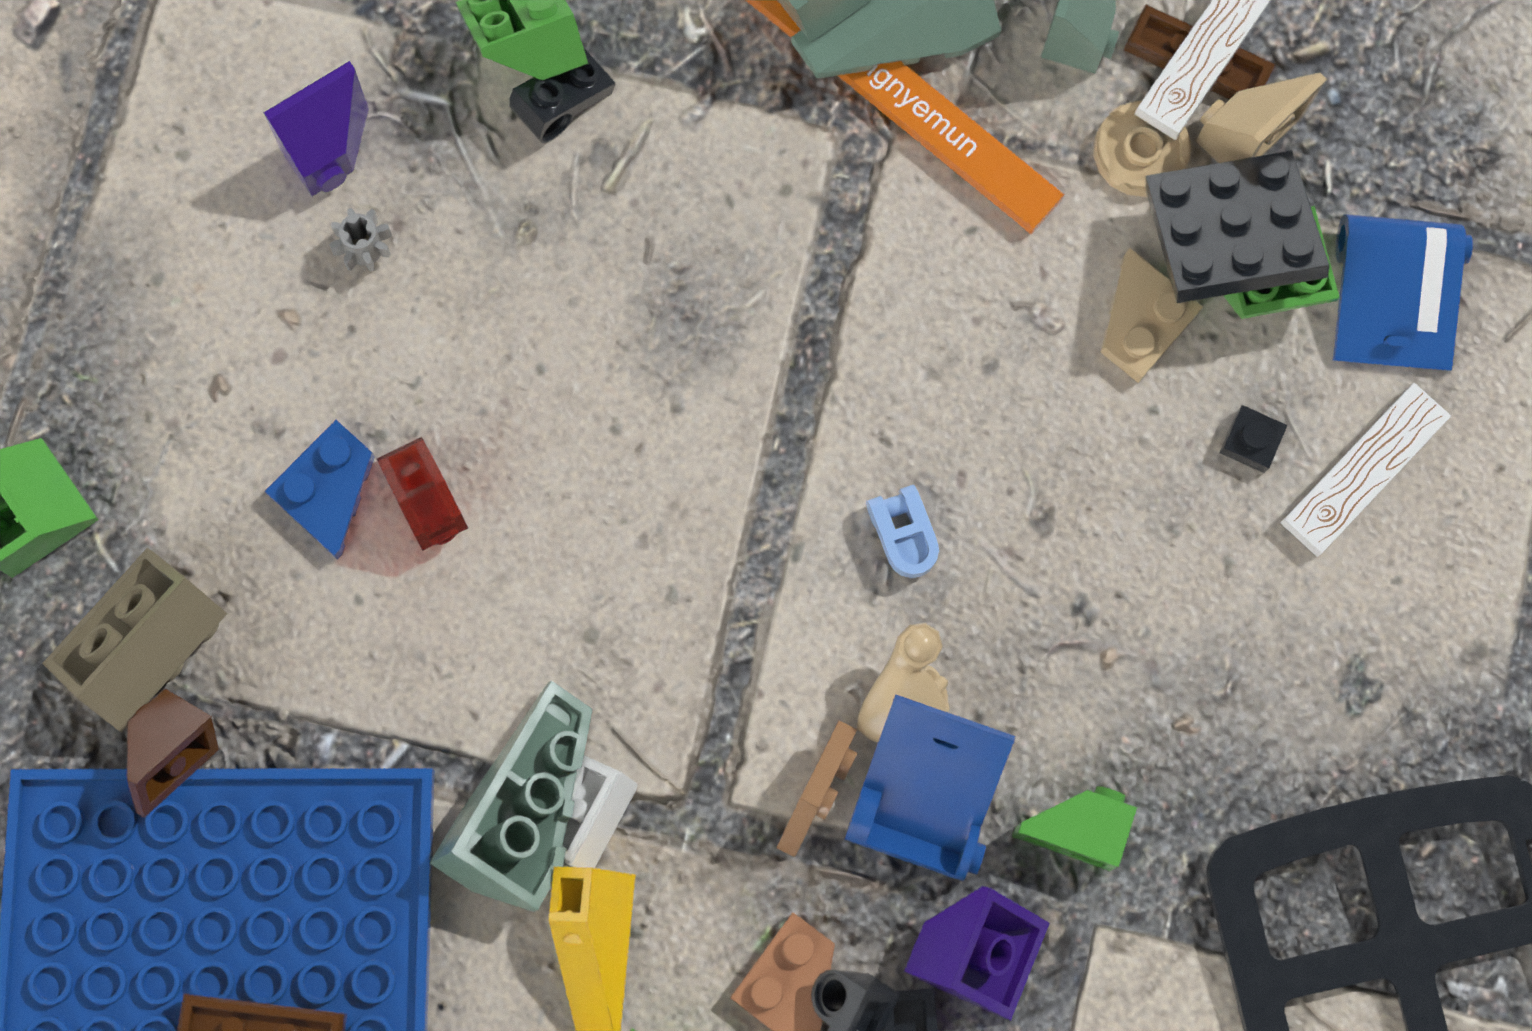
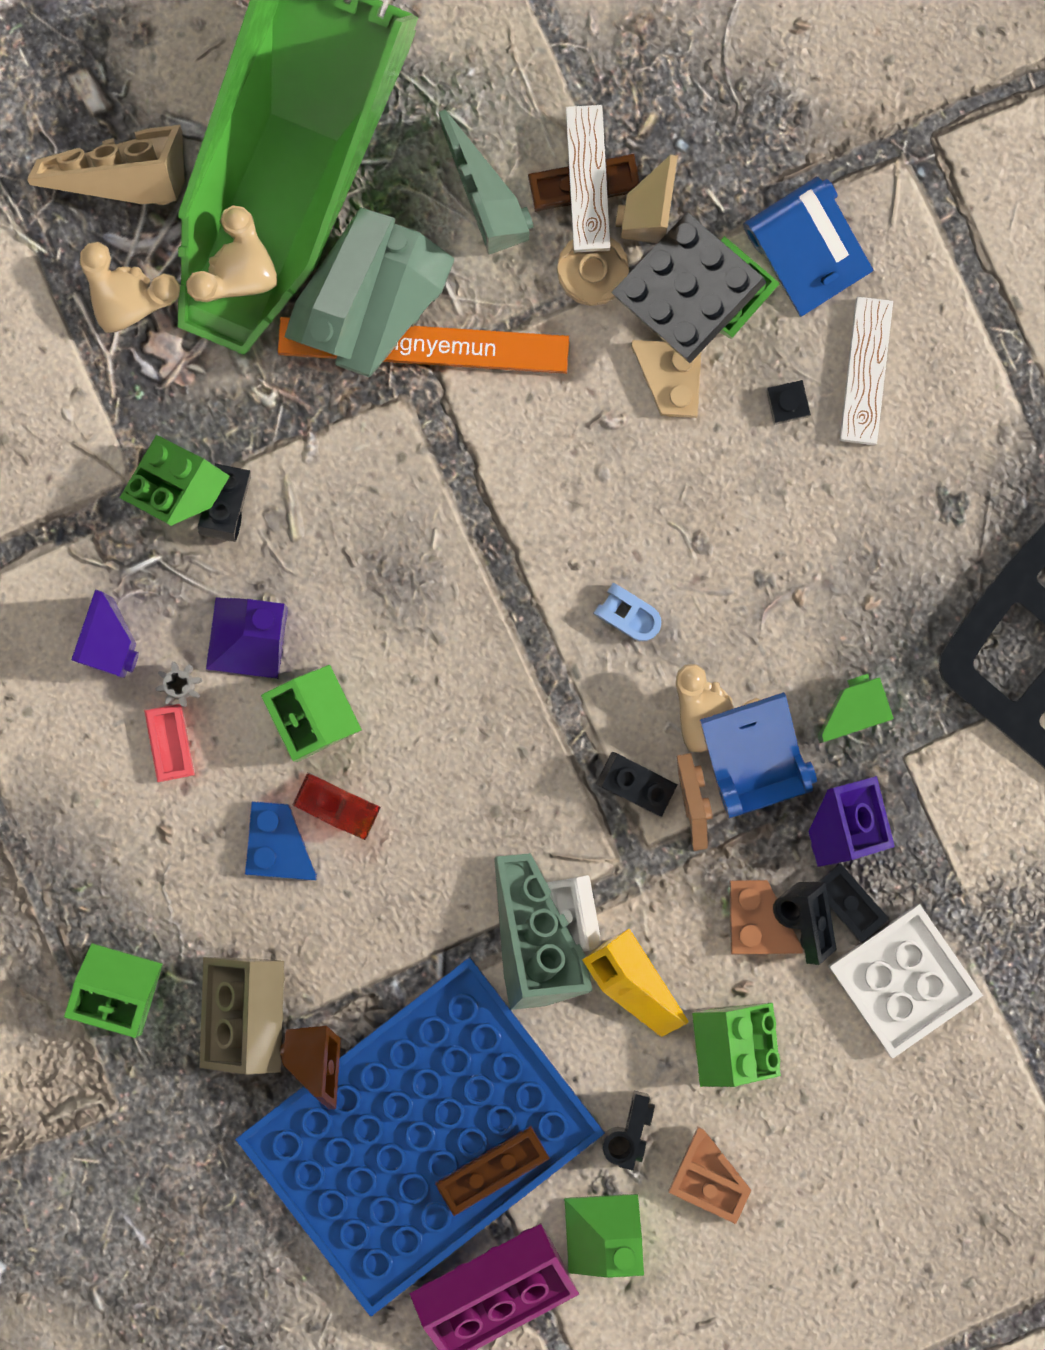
camera: 35 degrees left, 10 degrees up
none -> coral tile [144,704,195,782]
none -> dark purple slope [206,597,288,679]
none -> bright green slope [261,665,362,762]
none -> black plate [596,751,678,817]

